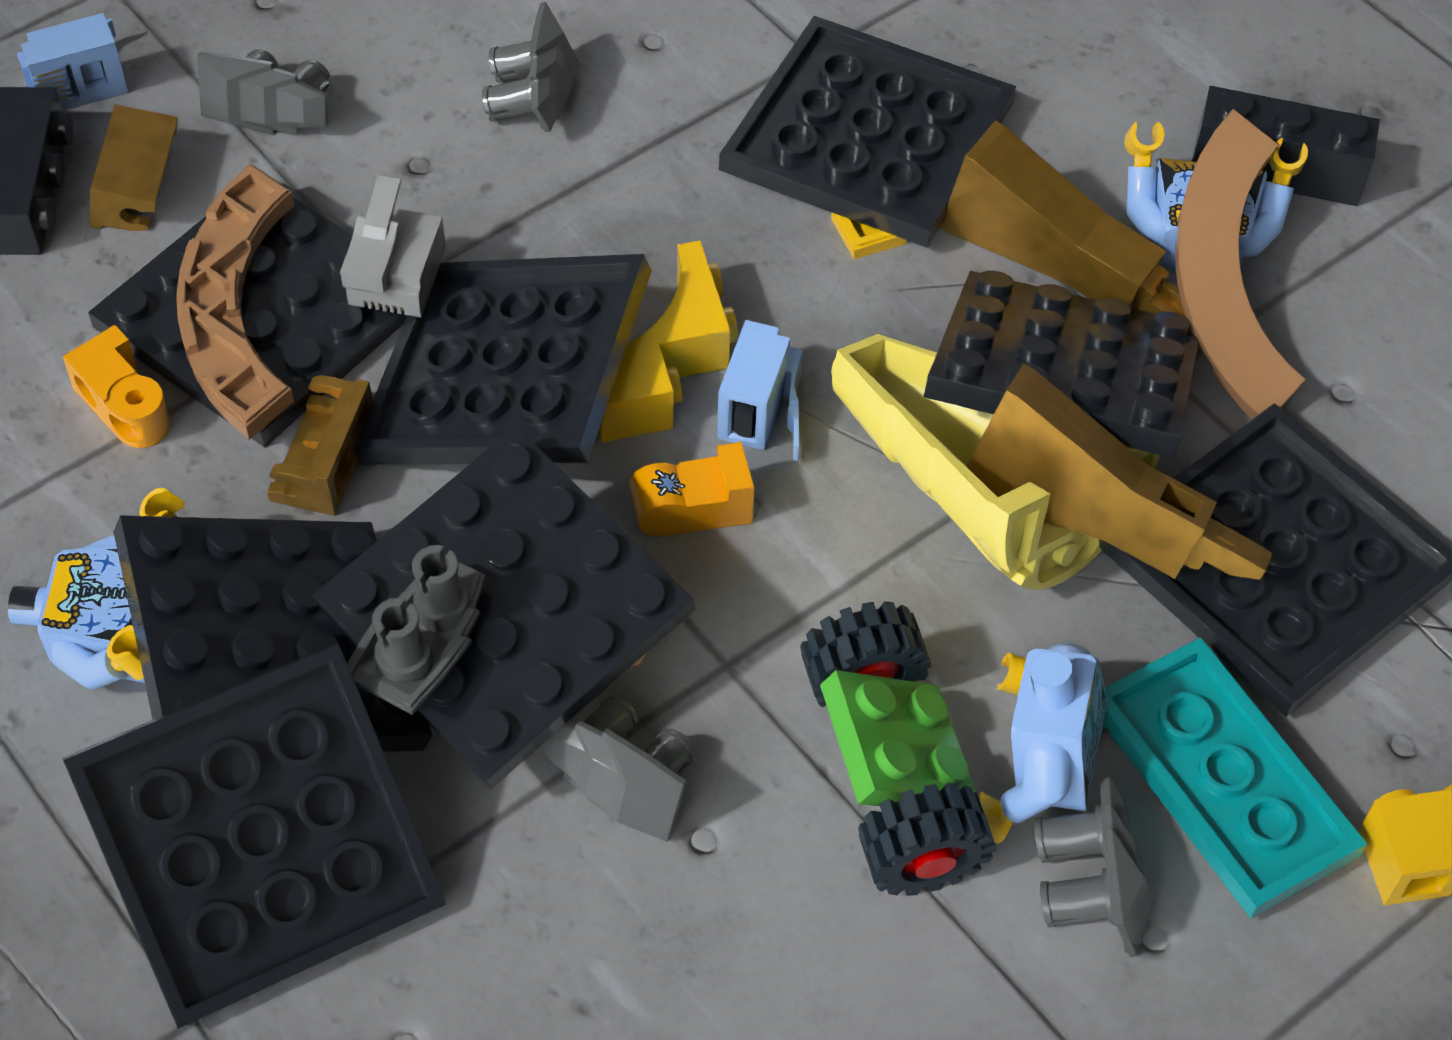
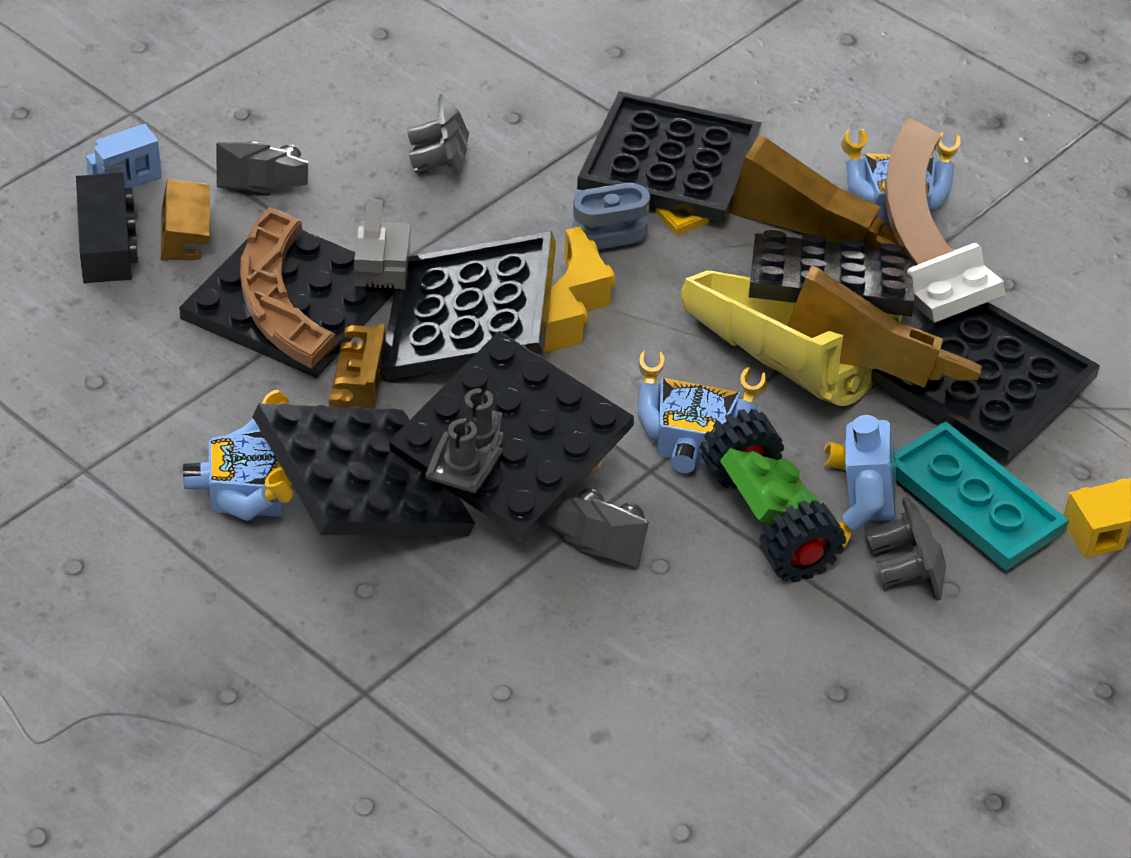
camera: 10 degrees left, 10 degrees down
black plate [62,643,446,1029] -> none
light orange leg [63,325,170,448] -> none
light orange leg [628,442,754,536] -> none
light blue piece [717,320,803,461] -> none
black brick [1191,86,1380,206] -> none
none -> sand blue brick [572,183,650,250]
none -> torso [638,350,767,473]
none -> white bracket [907,243,1005,323]

